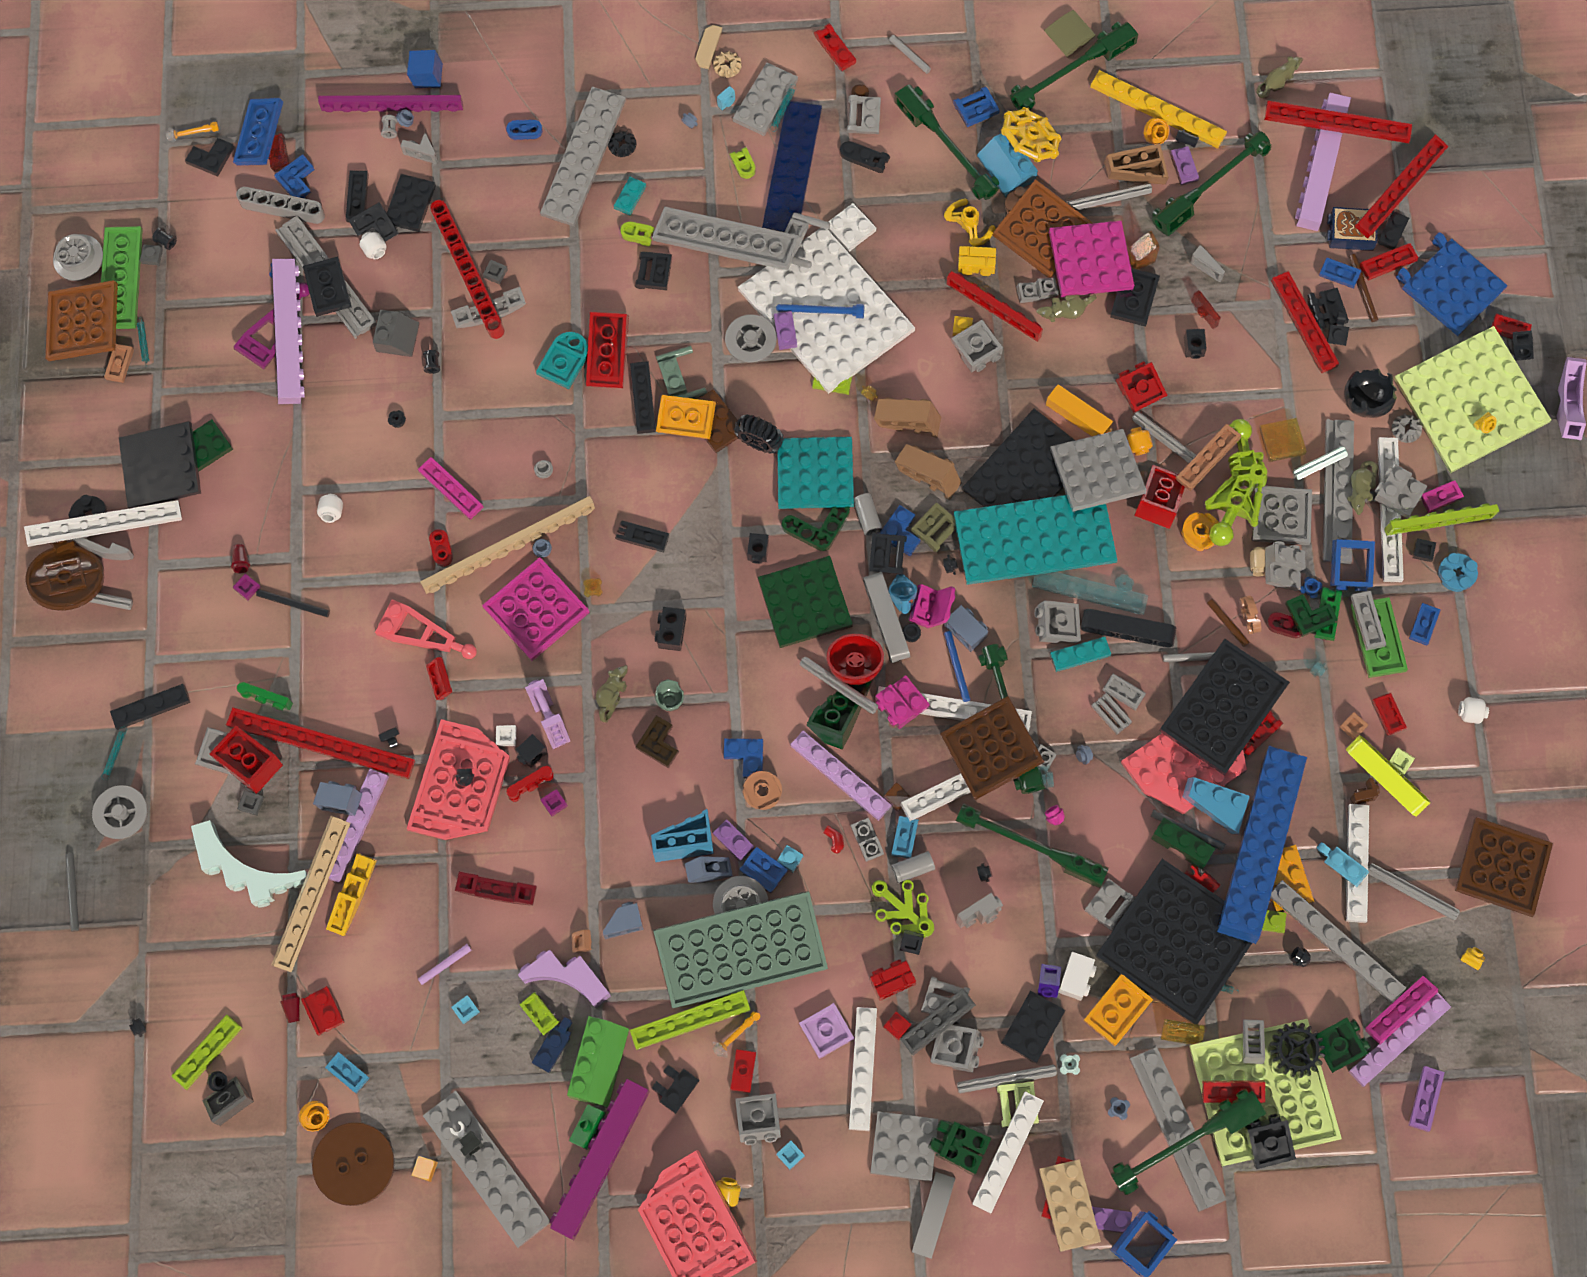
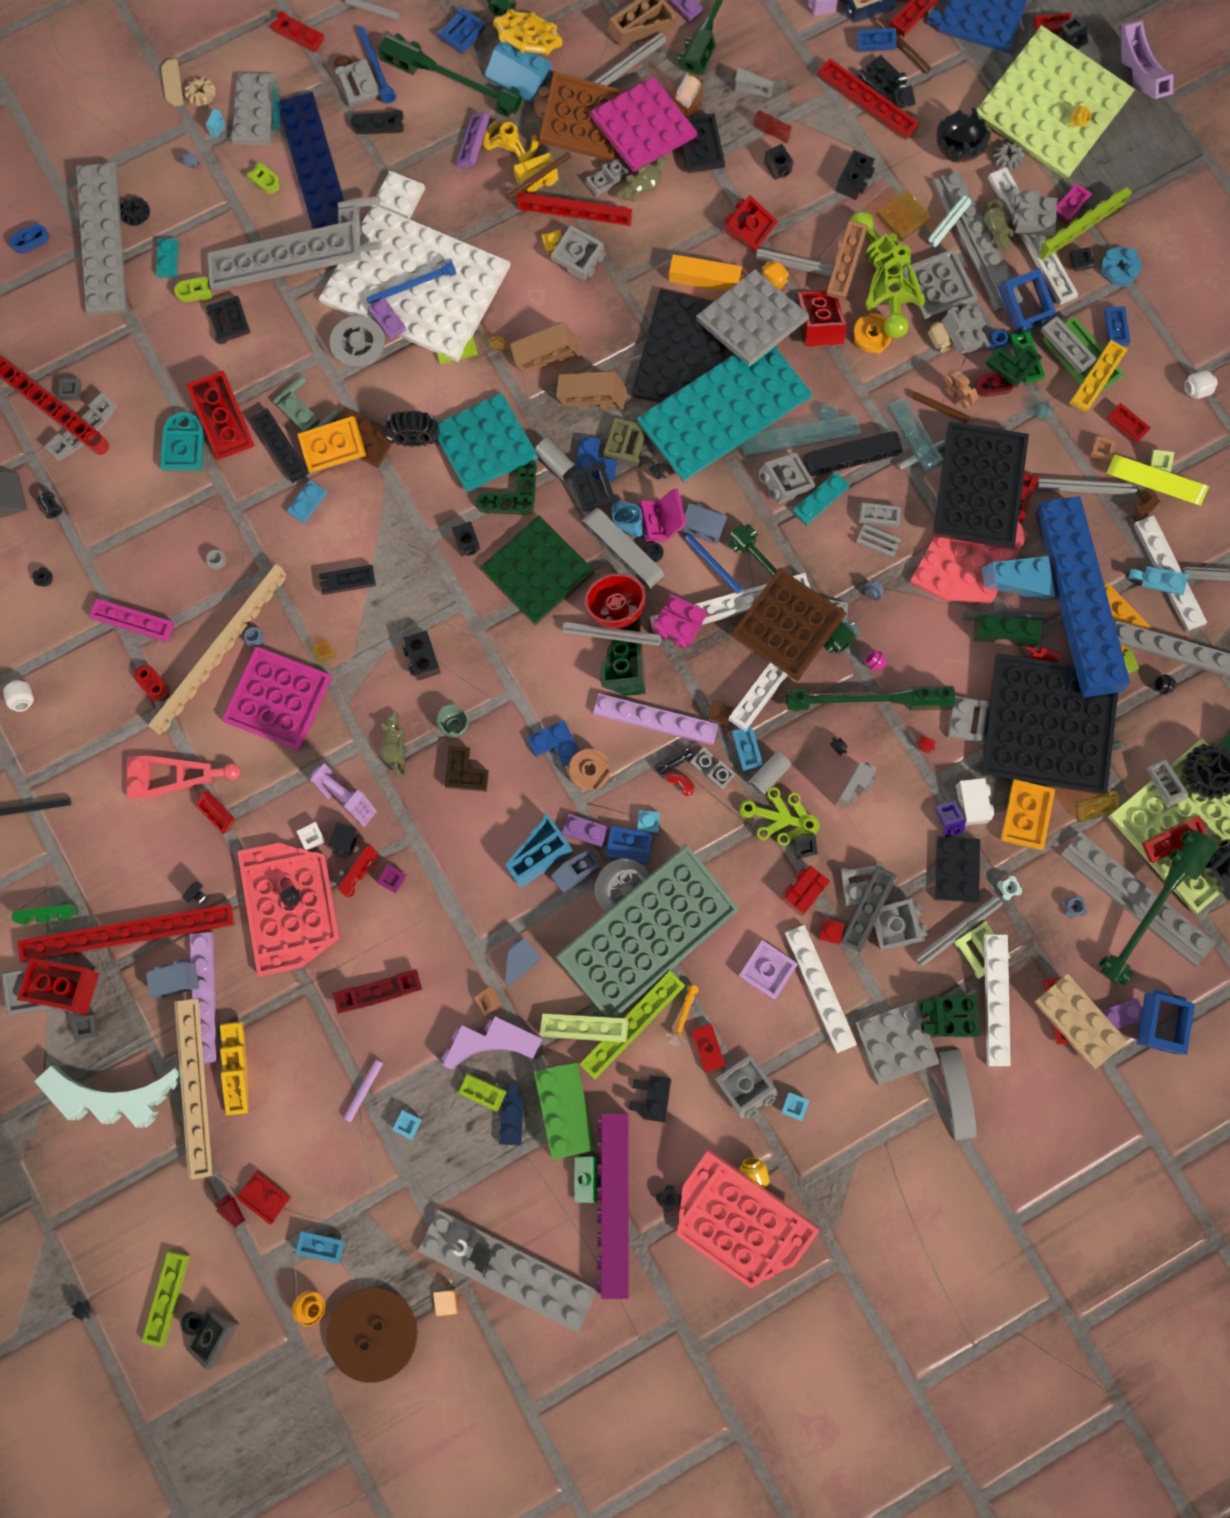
camera: 30 degrees left, 5 degrees up
none -> dark azure plate [287,480,328,524]
none -> blue piece [357,26,396,104]
none -> medium lavender plate [456,111,490,169]
none -> reddish brown bar [505,151,571,200]
none -> yellowish green plate [540,1014,628,1042]
none -> black axle [655,747,694,775]
none -> black plate [656,1185,682,1212]
none -> black brick [836,150,876,200]
none -> clear light blue plate [888,397,943,471]
none -> red plate [916,736,936,753]
none -> light grey axle [1036,478,1137,495]
none -> yellow tile [1069,340,1128,413]

